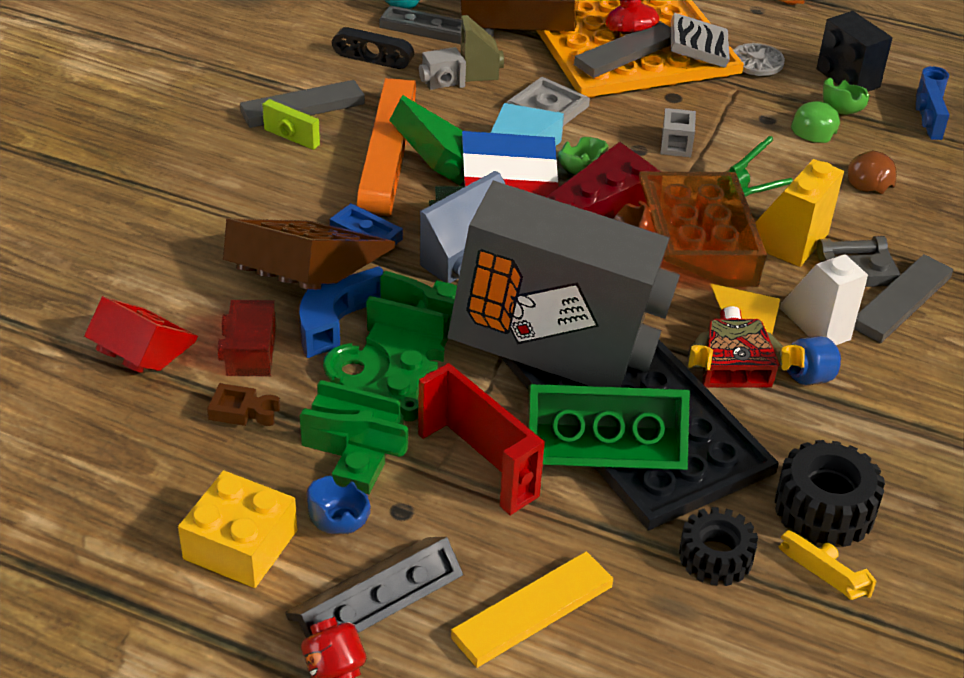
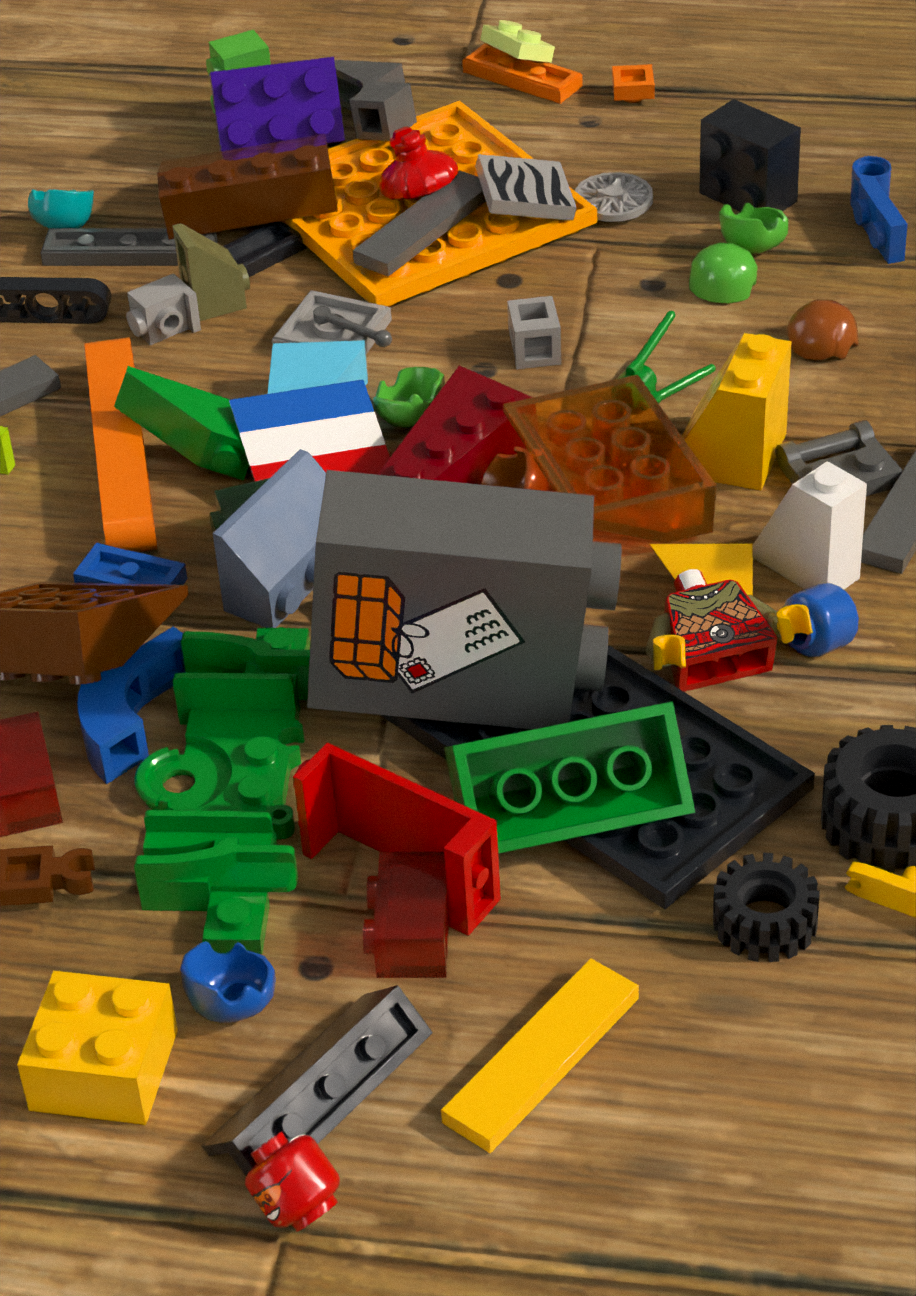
camera: 10 degrees left, 0 degrees up
none -> black tile [223,221,306,277]
none -> dark grey hinge [313,306,392,348]
none -> clear red brick [363,852,450,978]

